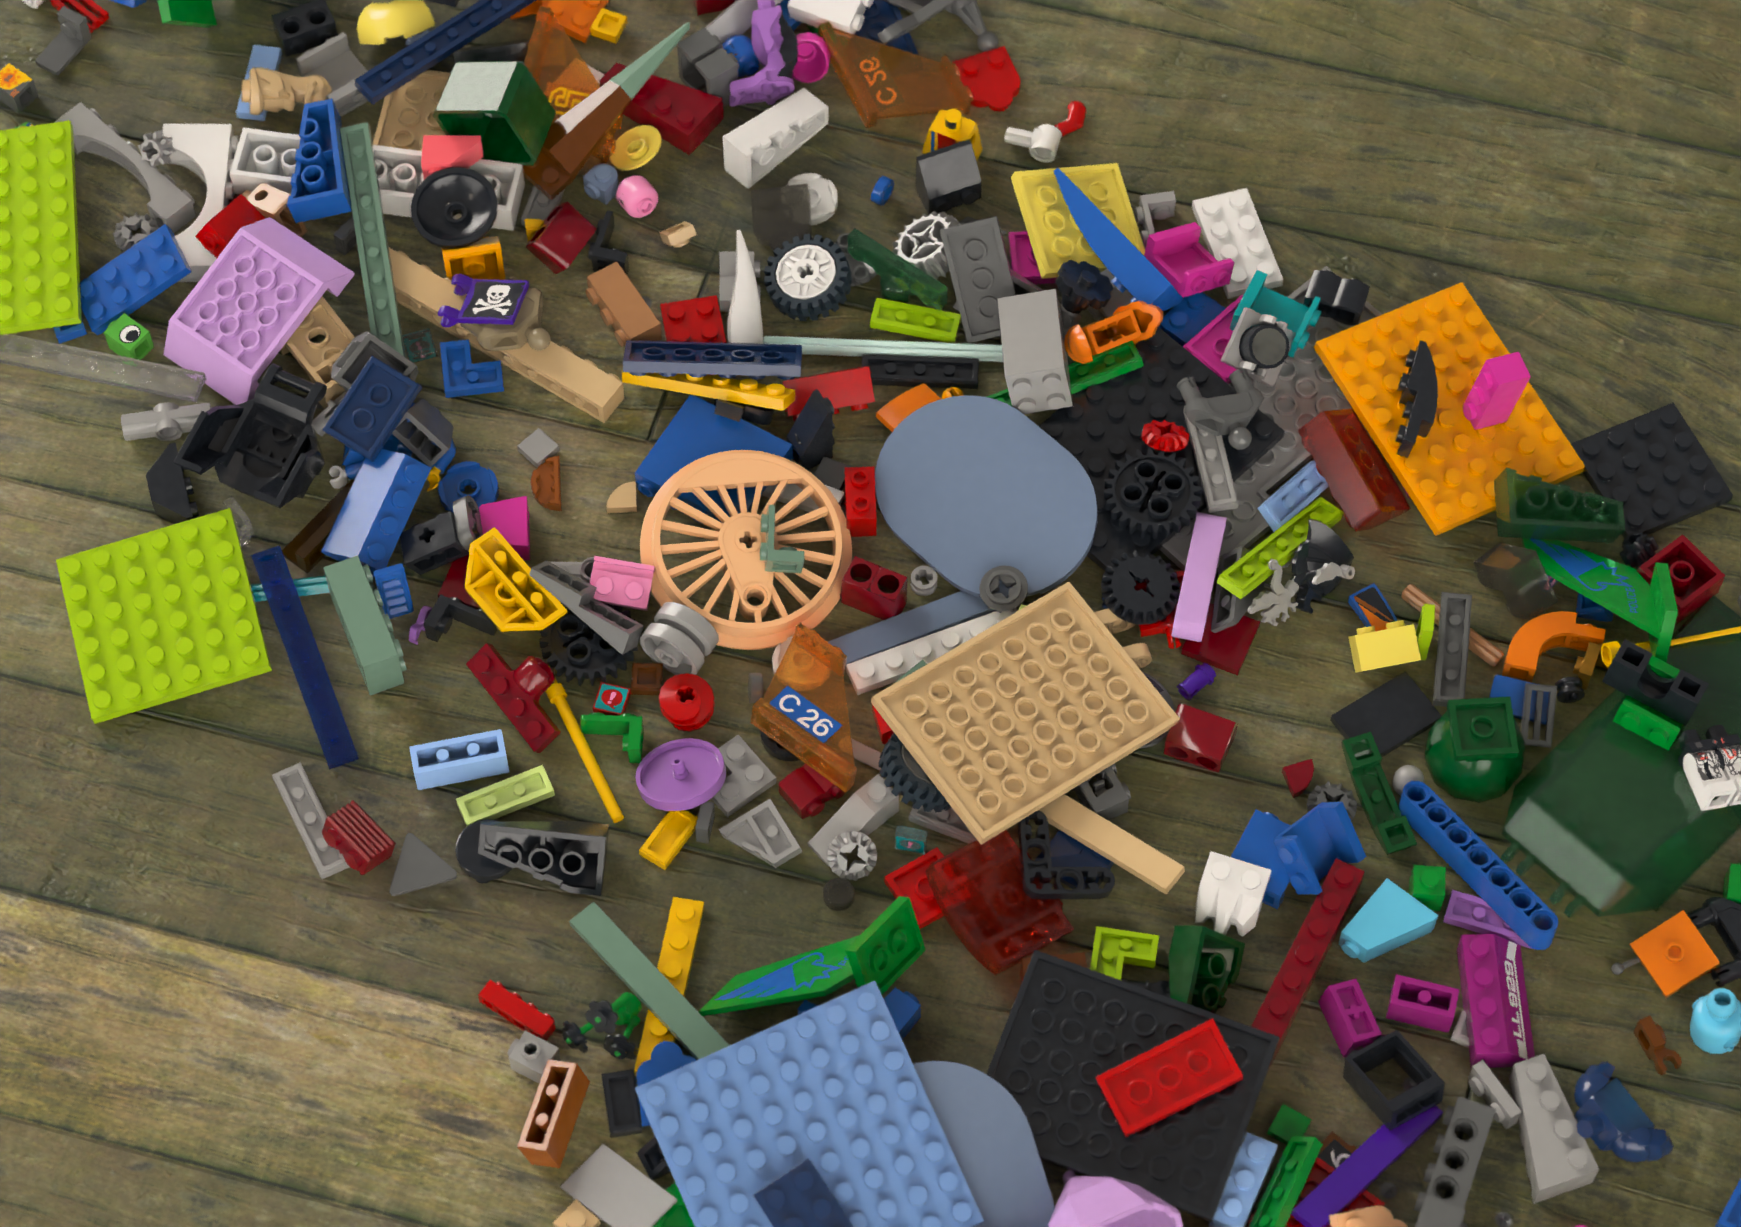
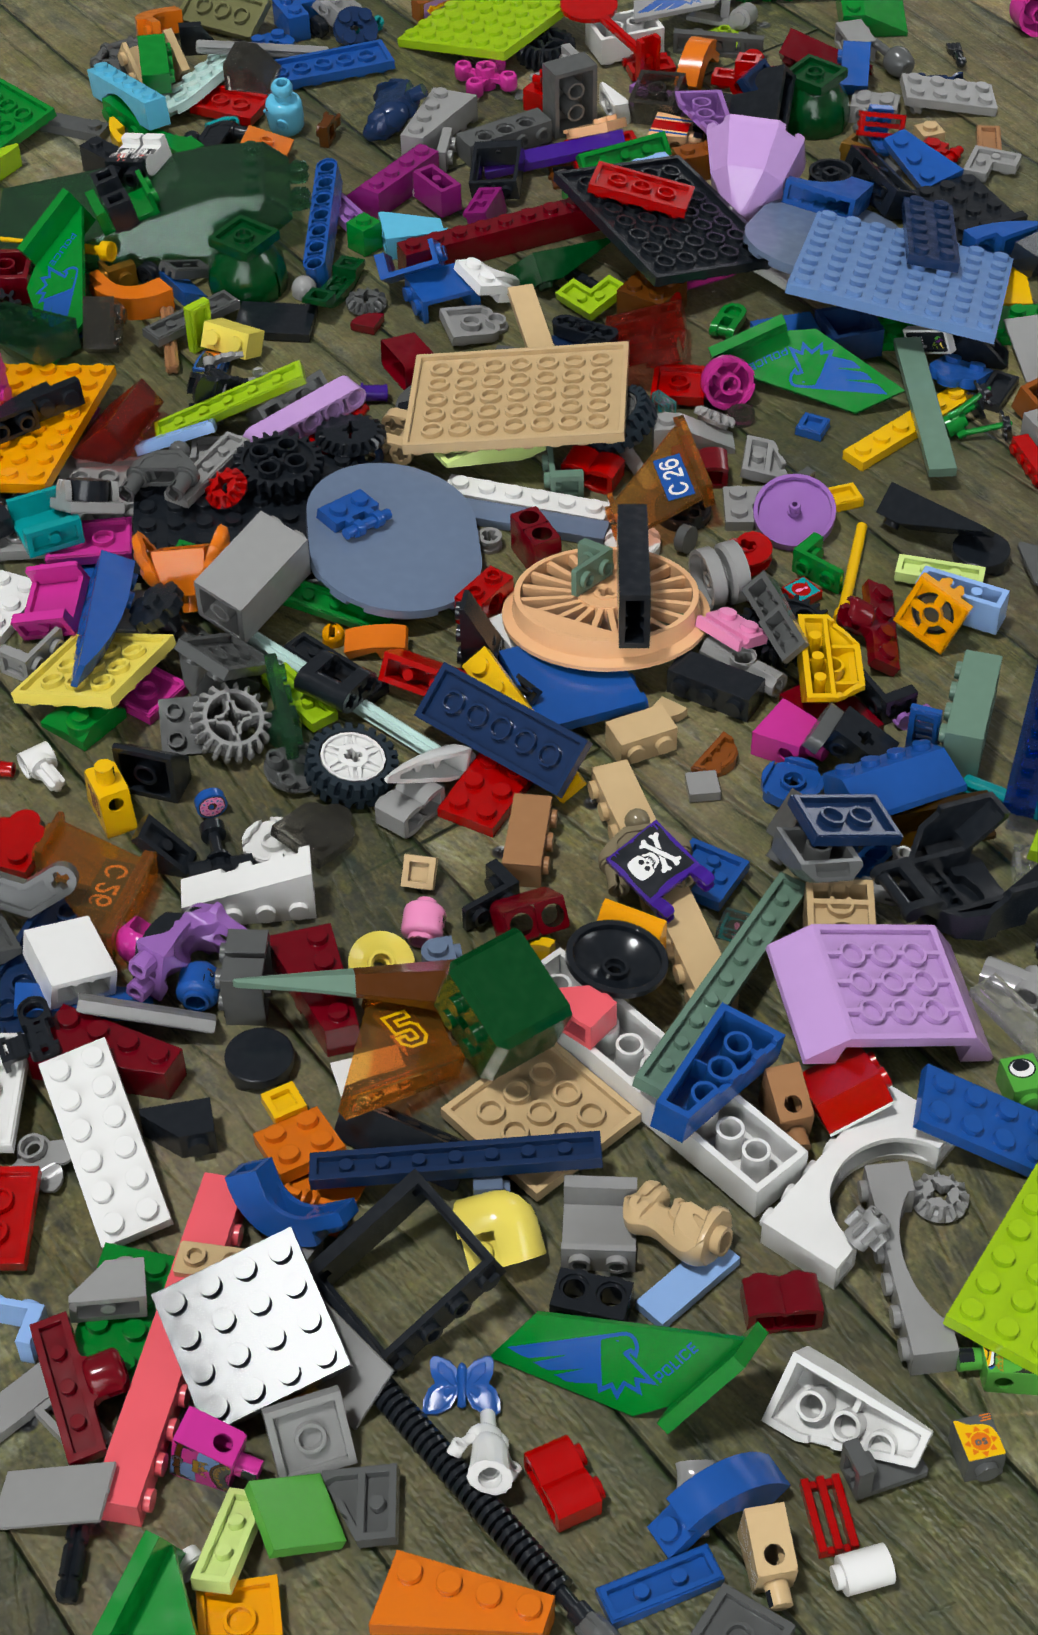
camera: 140 degrees left, 15 degrees down
dark grey gear [979,566,1028,613] -> none
none -> black slope [131,814,197,878]
none -> black bar [187,818,254,877]
none -> black tile [224,1028,295,1091]
none -> black connector [294,649,377,714]
none -> blue plate [316,489,392,540]
none -> light grey plate [439,305,508,346]
none -> tan brick [605,704,678,765]
none -> black brick [617,504,651,648]
none -> black brick [667,650,765,723]
none -> dark pink cylinder [700,355,755,410]
none -> green plate [709,303,747,339]
none -> dark red brick [740,1270,824,1334]
none -> white wedge [761,1346,934,1468]
none -> blue tile [795,412,830,442]
none -> light orange piece [893,572,973,655]

